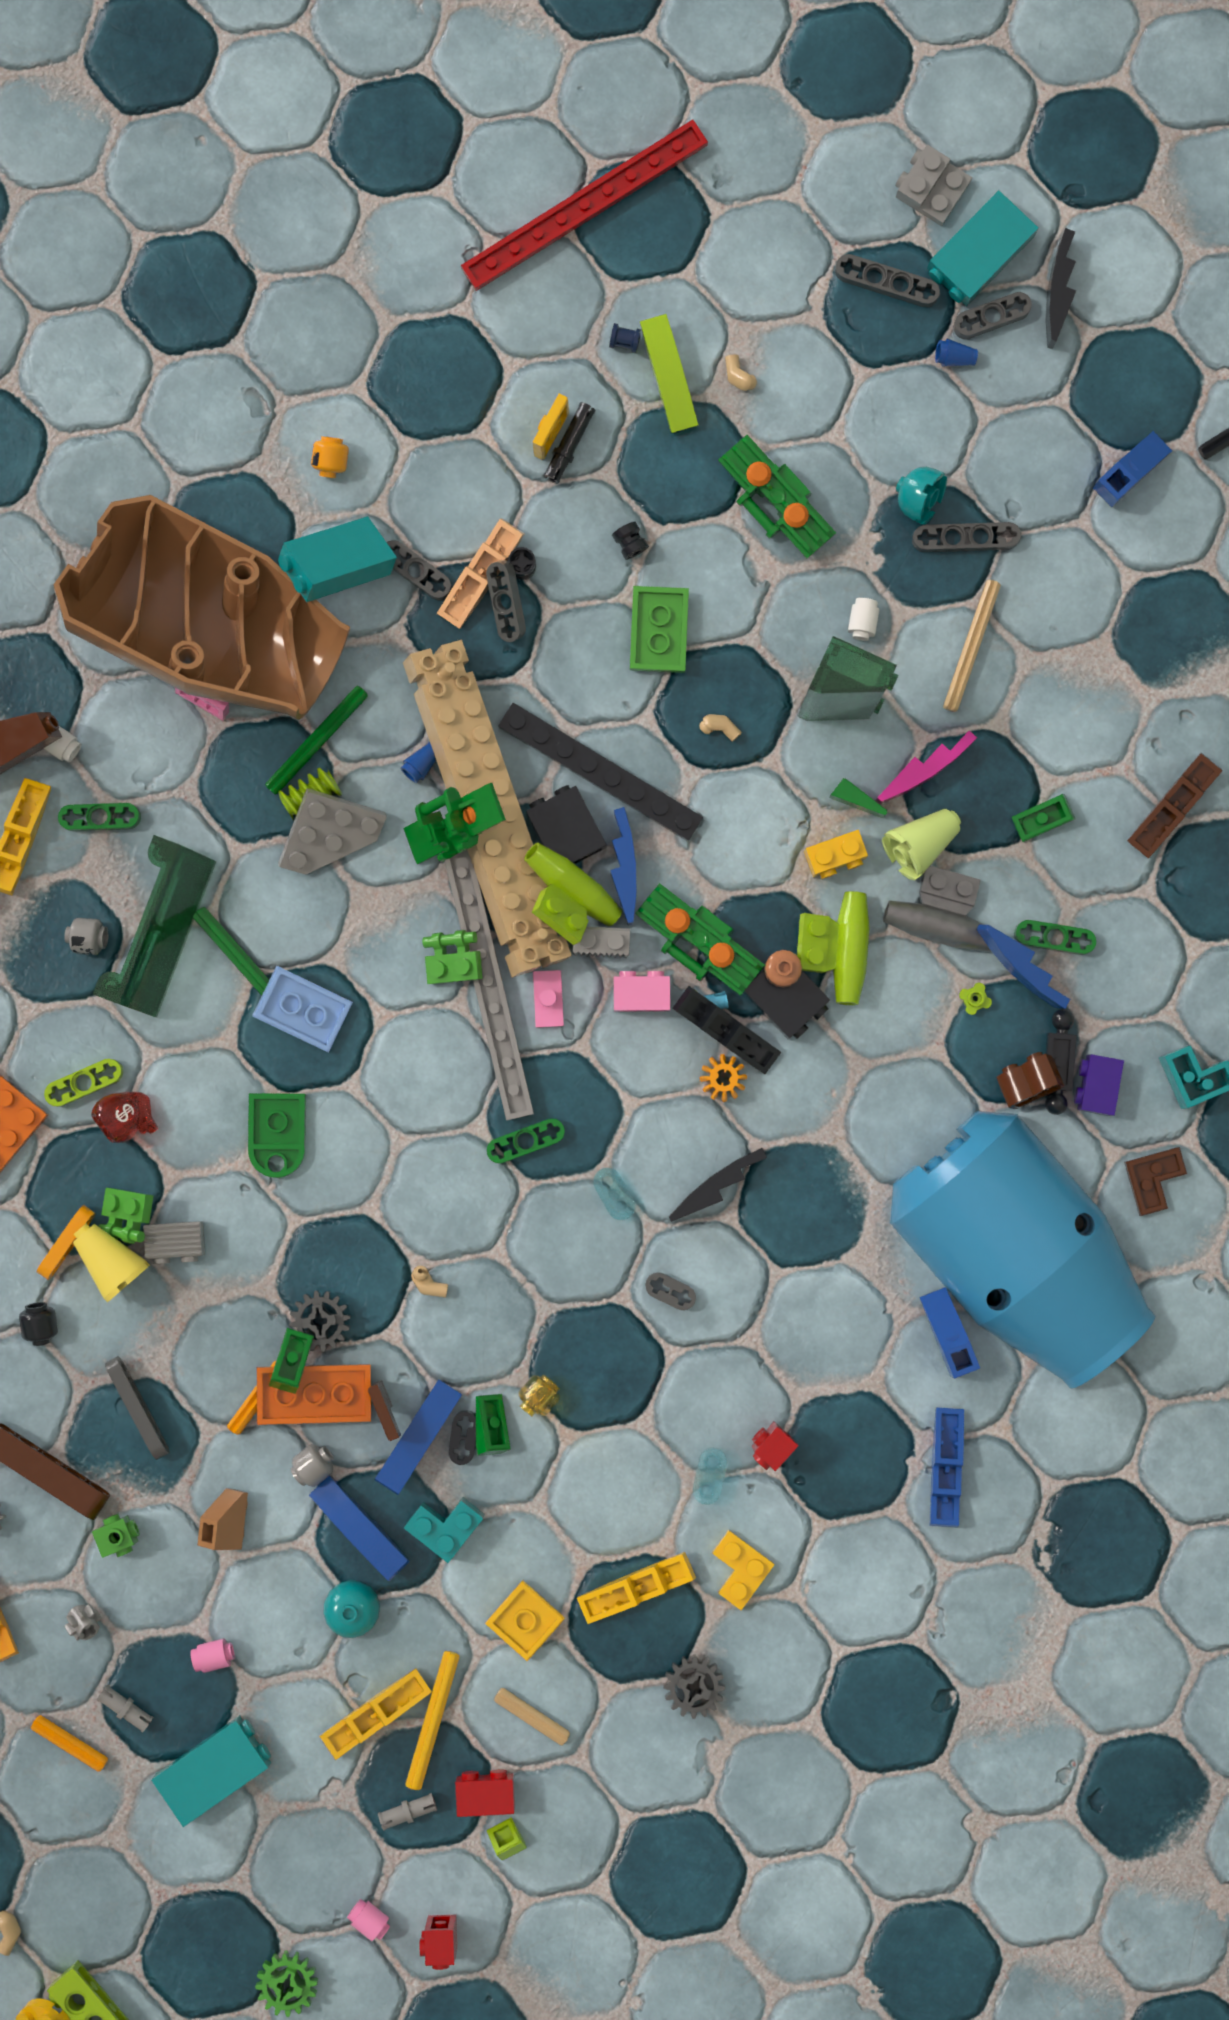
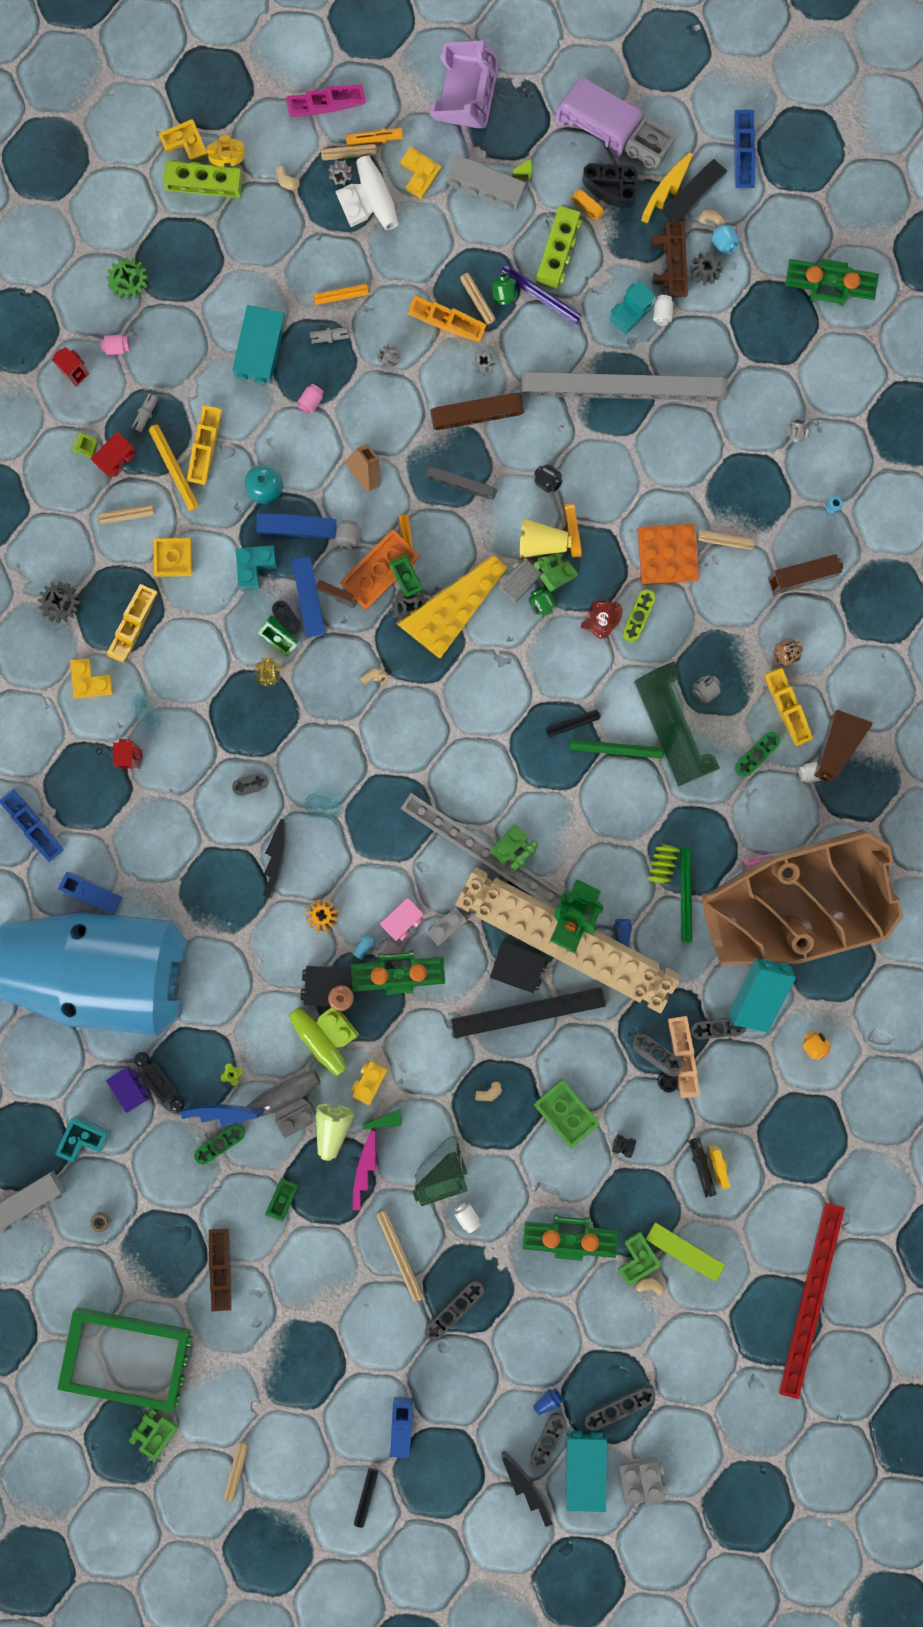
camera: 135 degrees right, 0 degrees up
bright green brick [92,1514,140,1558] -> none
green tile [248,1093,306,1178] -> none
light blue tile [252,965,353,1053] -> none
light grey plate [278,788,387,875] -> none
green beam [487,1119,565,1163] -> none
lime plate [524,843,622,945] -> none
bright pink tile [533,970,564,1028] -> none
dark blue bush [609,323,641,353] -> none
blue slope [610,807,637,926] -> none
black slope [673,986,781,1074] -> none
teal cylinder [896,466,948,525] -> none
reddish brown brick [996,1052,1064,1109] -> none
reddish brown tile [1124,1147,1187,1216] -> none
none -> yellow wing [396,555,508,658]
none -> green head [528,587,556,617]
none -> black axle [546,709,601,737]
none -> bright green plate [617,1231,661,1287]

